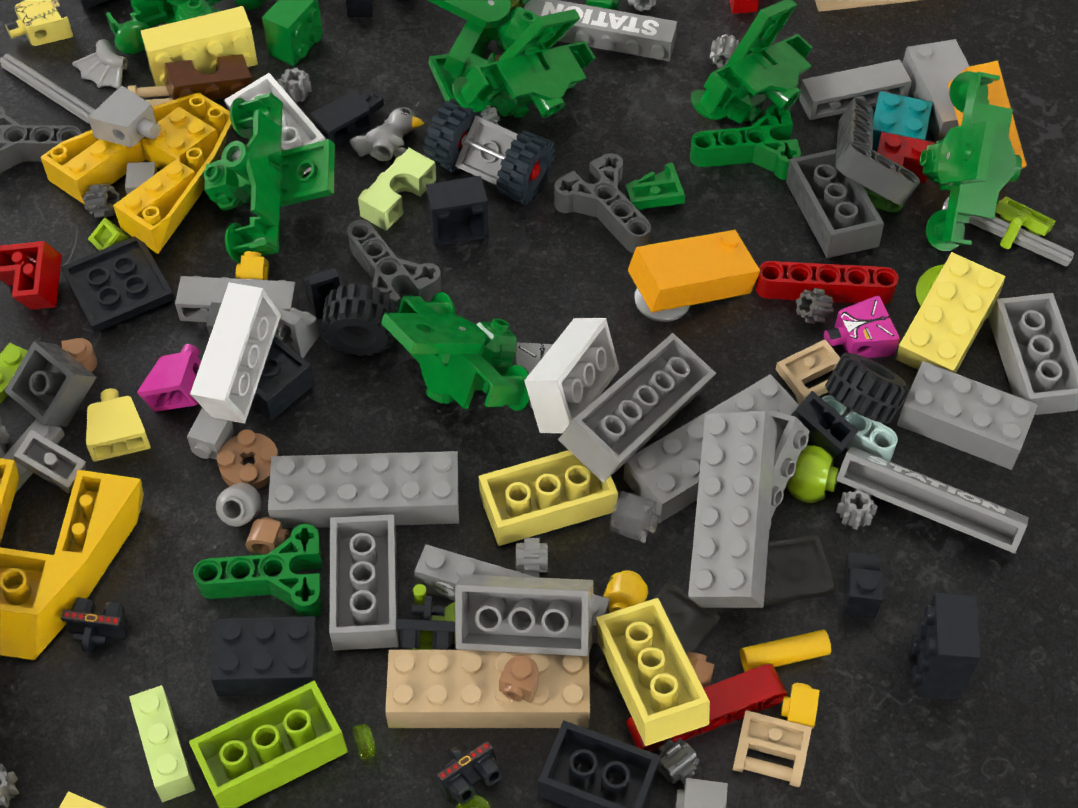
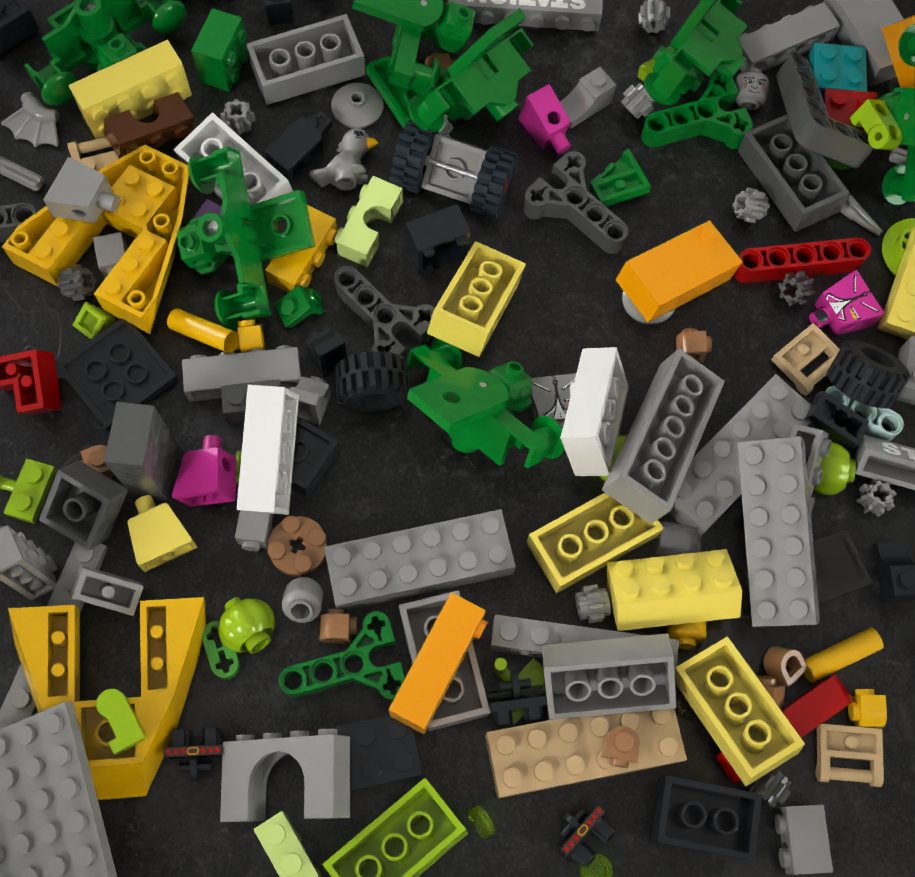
camera: 15 degrees left, 15 degrees up
none -> lime leg [96,689,147,755]
none -> dark grey brick [104,402,178,501]
none -> yellow piece [167,308,239,353]
none -> bright green beam [202,621,240,680]
none -> lime plant [218,597,275,654]
none -> light grey arch [220,729,350,822]
none -> light grey brick [246,14,366,105]
none -> yellow brick [265,205,338,293]
none -> green bracket [274,285,325,329]
none -> light grey dish [331,83,384,129]
none -> light orange brick [389,592,488,735]
none -> light yellow brick [427,241,526,357]
none -> dark pink torso [518,84,572,154]
none -> light grey arch [560,67,616,129]
none -> light yellow brick [607,549,742,631]
none -> light grey gear [621,83,655,119]
none -> medium nougat plate [676,328,712,363]
none -> light grey gear [733,188,770,223]
none -> light grey head [735,68,770,110]
none -> medium nougat plate [764,646,808,687]
none -> light grey piece [840,195,883,236]
none -> lime leg [849,99,902,150]

